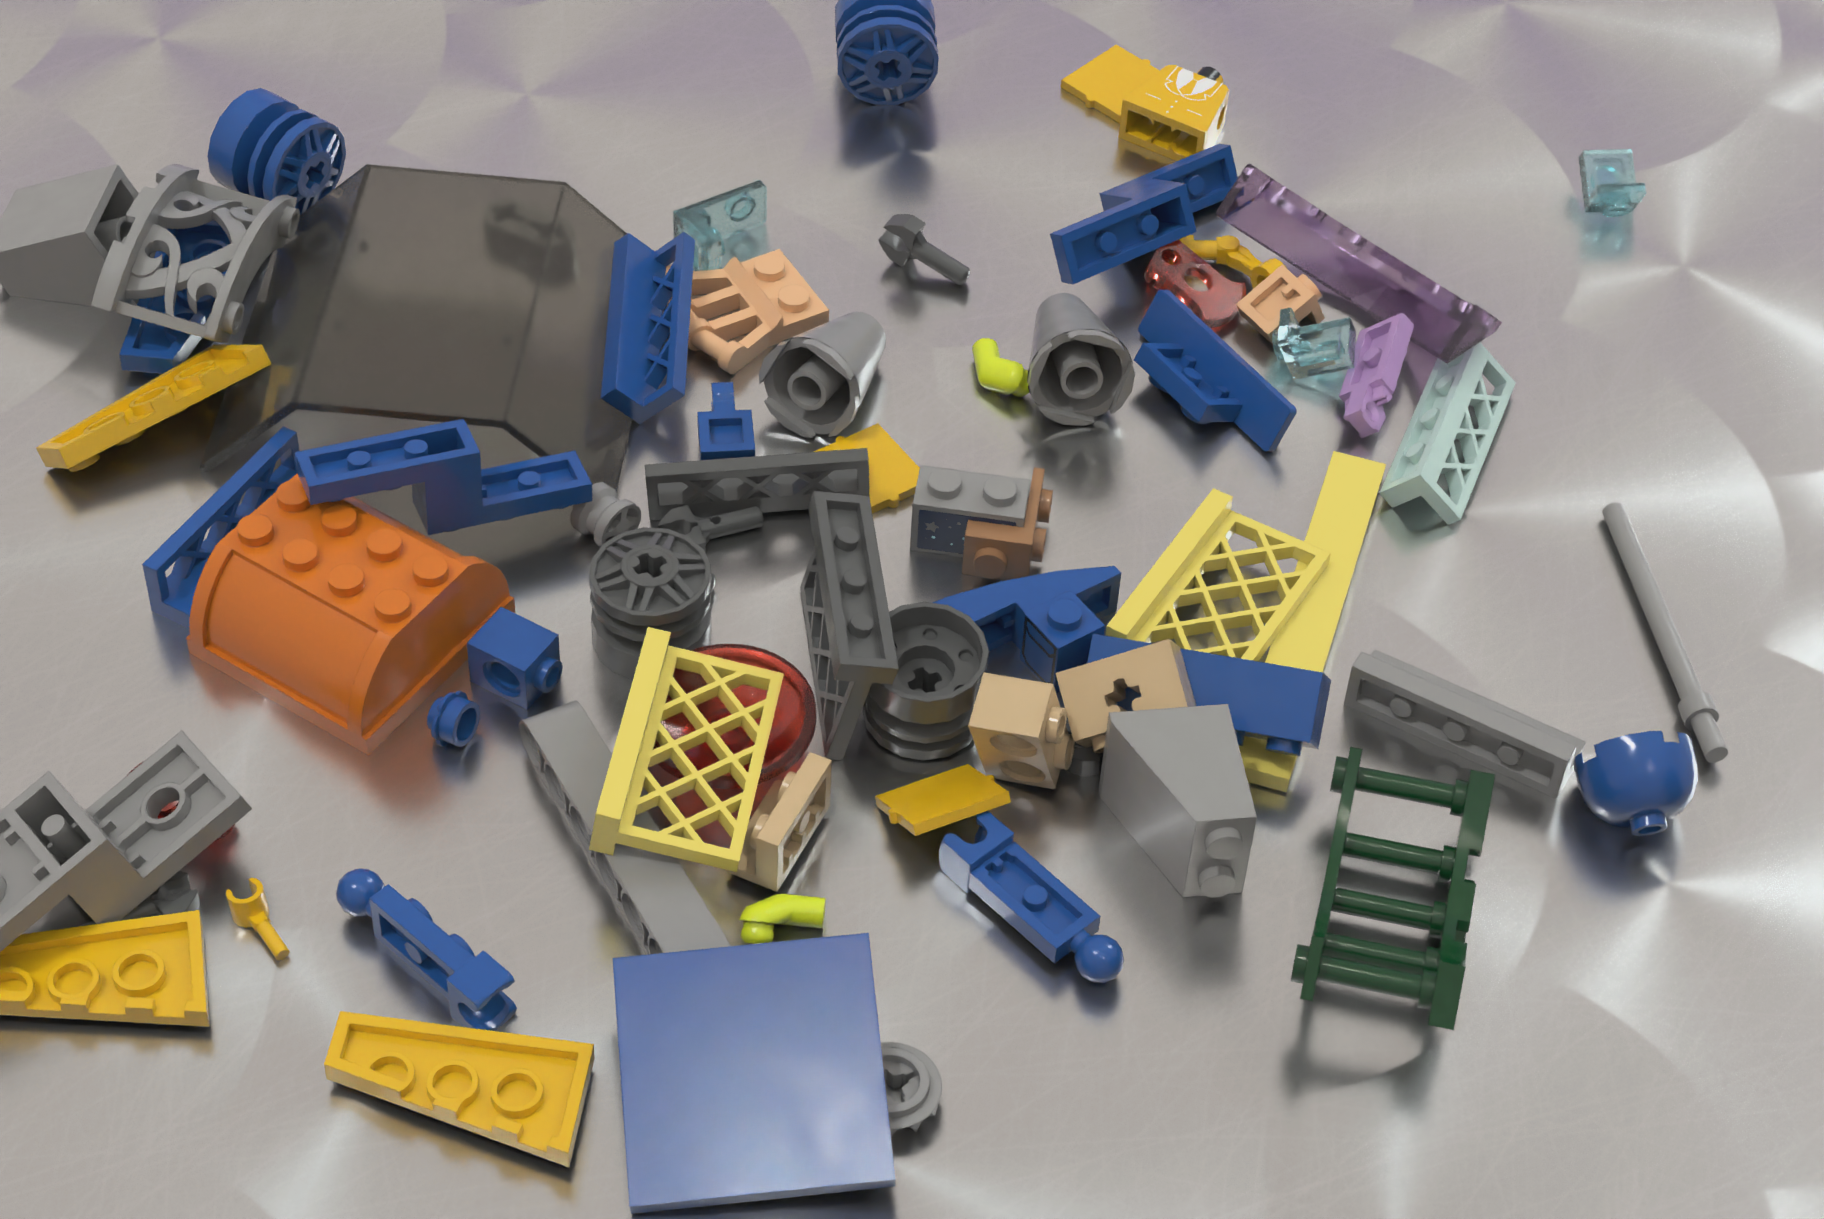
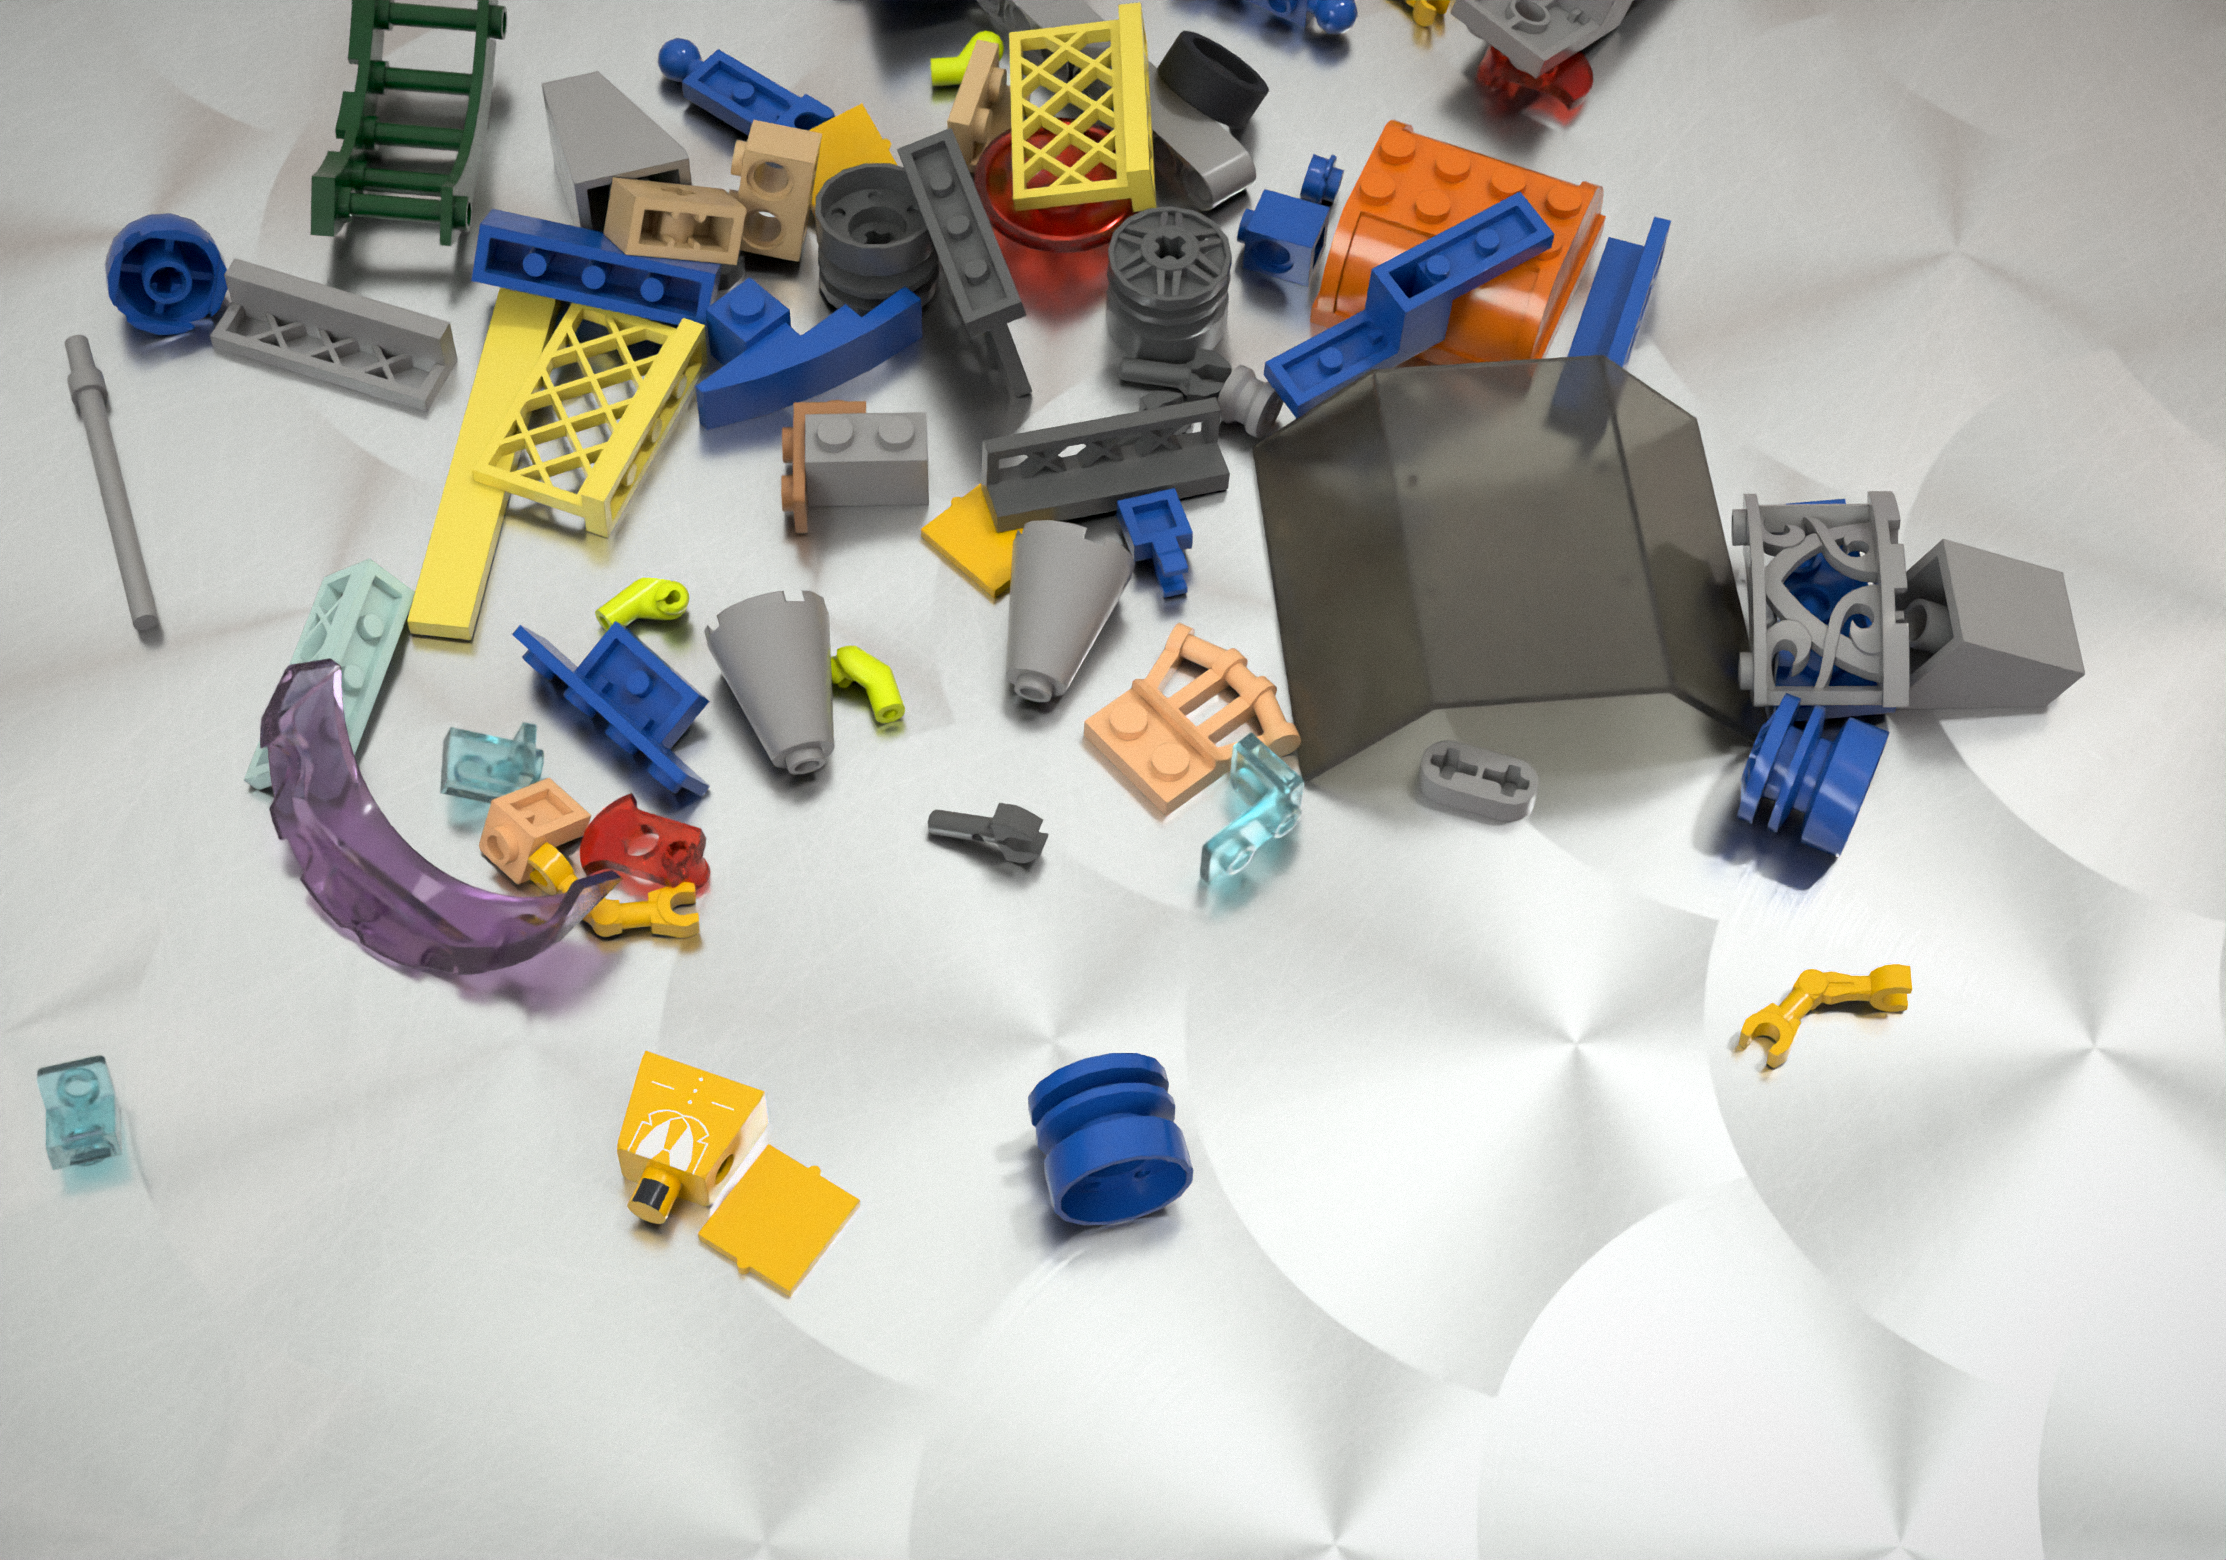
camera: 170 degrees right, 10 degrees up
yellow wing [36,344,272,472] -> none
blue fence [601,232,695,424] -> none
blue bracket [1050,144,1241,285] -> none
lavender hinge [1339,313,1414,438] -> none
none -> neon yellow arm [595,578,689,632]
none -> black tyre [1157,30,1269,129]
none -> yellow piece [1739,964,1912,1068]

